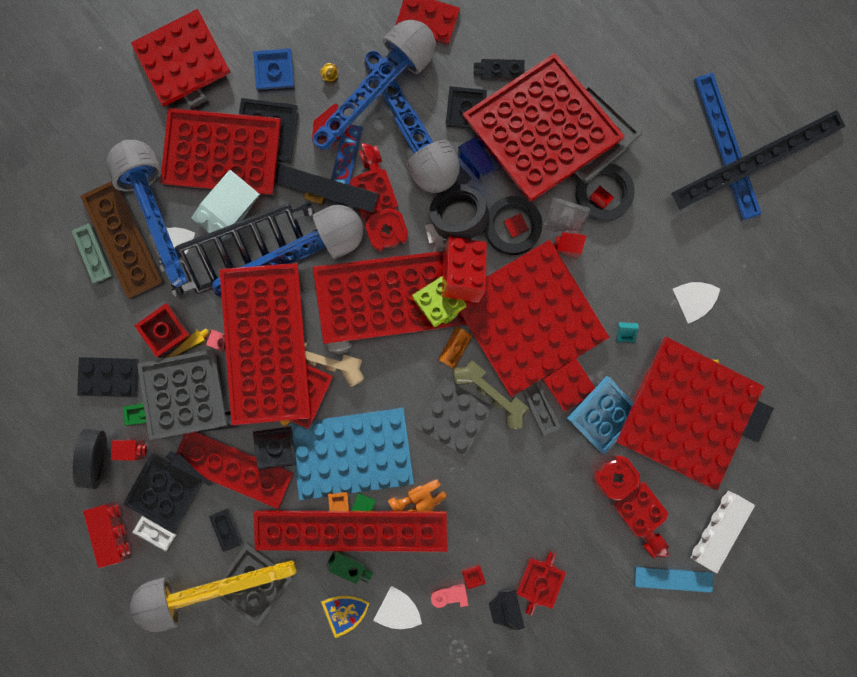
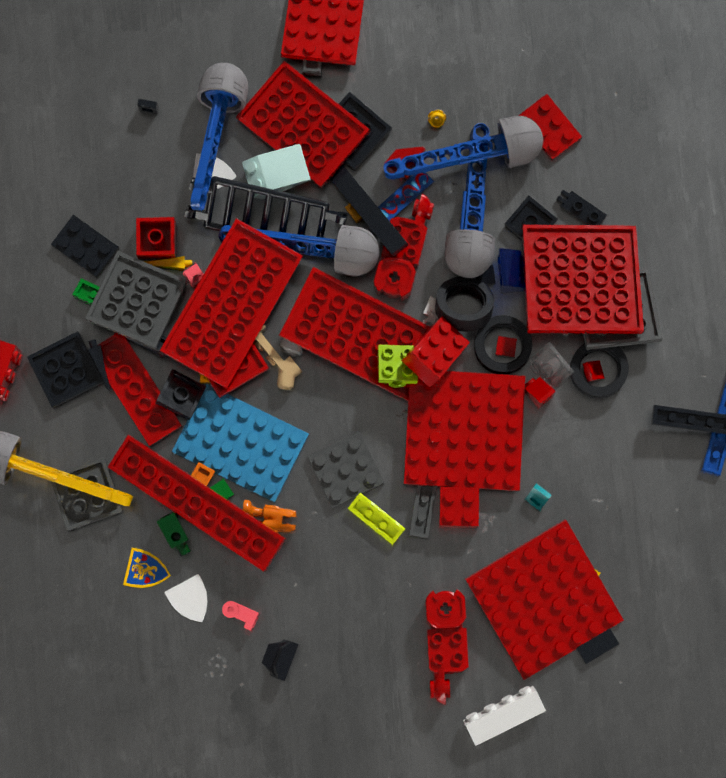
camera: 40 degrees right, 5 degrees down
sand green plate [72,223,112,284] -> none
black tyre [73,429,107,489] -> none
reddish brown plate [80,181,164,299] -> none
red brick [111,440,147,461] -> none
white plate [132,516,177,552] -> none
black plate [209,509,242,552] -> none
blue plate [253,48,294,90] -> none
orange plate [438,326,473,369] -> none
olive plate [453,360,530,430] -> none
red tile [462,564,486,590] -> none
red plate [516,551,566,616] -> none
dark azure plate [567,376,634,455] -> none
dark azure tile [634,567,714,593] -> none
white sticker [673,282,720,324] -> none
none -> black tile [137,99,159,114]
none -> neon yellow plate [348,493,405,545]

